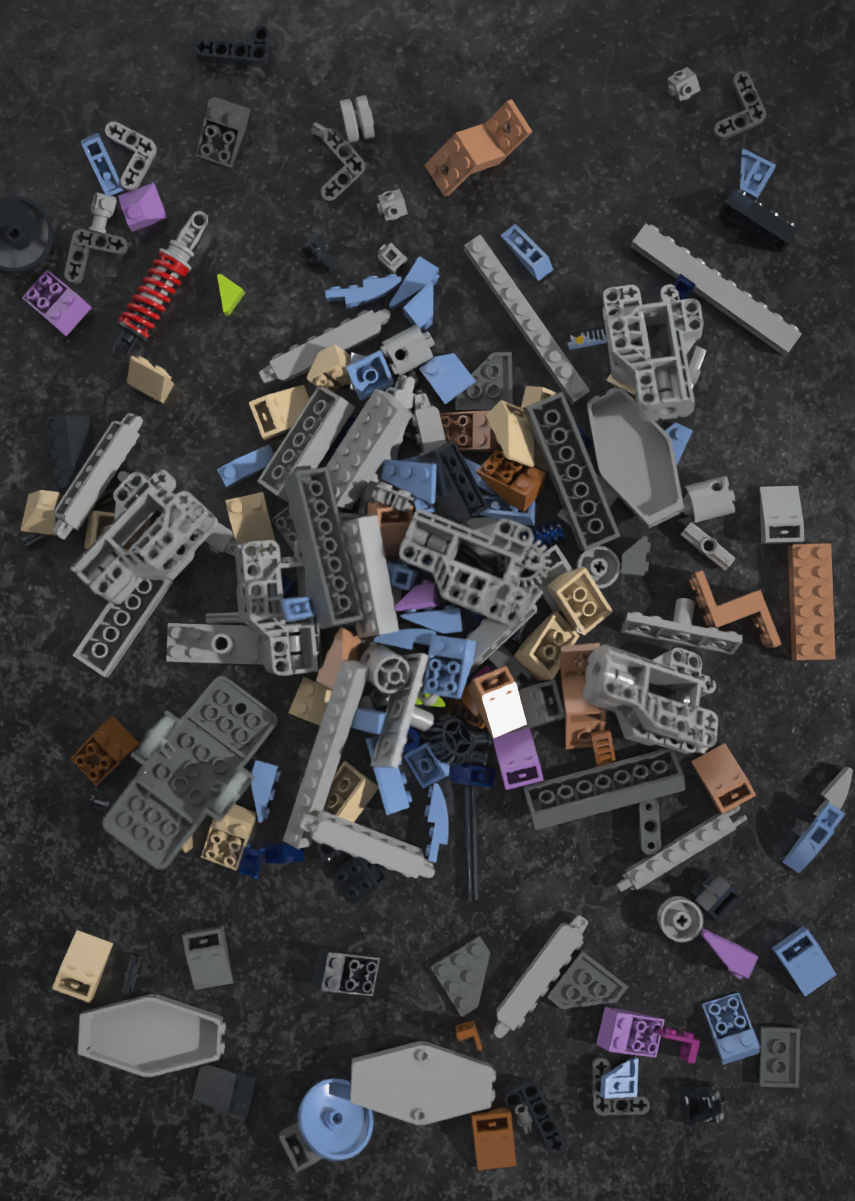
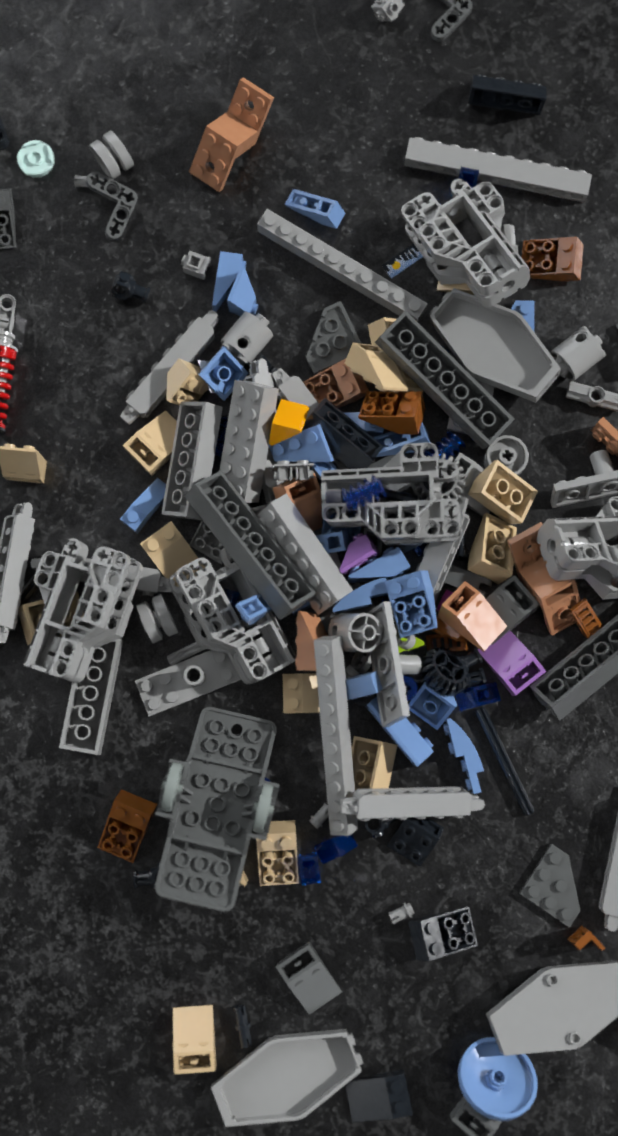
camera: 20 degrees left, 5 degrees down
lime slope [217,274,245,316] -> none
medium blue slope [251,759,281,823] -> none
medium blue slope [325,274,401,308] -> none
light grey brick [377,189,408,221] -> none
medium blue slope [419,353,476,404] -> none
dark grey slope [618,537,650,578] -> none
medium blue wing [740,149,776,200] -> none
none -> light aqua tile [17,140,54,178]
none -> light grey wheel [136,594,178,644]
none -> light orange slope [269,399,310,446]
none -> light grey pin [309,803,329,829]
none -> clear blue piece [342,475,387,512]
none -> light grey pin [388,903,415,924]
none -> dark orange slope [522,237,584,281]

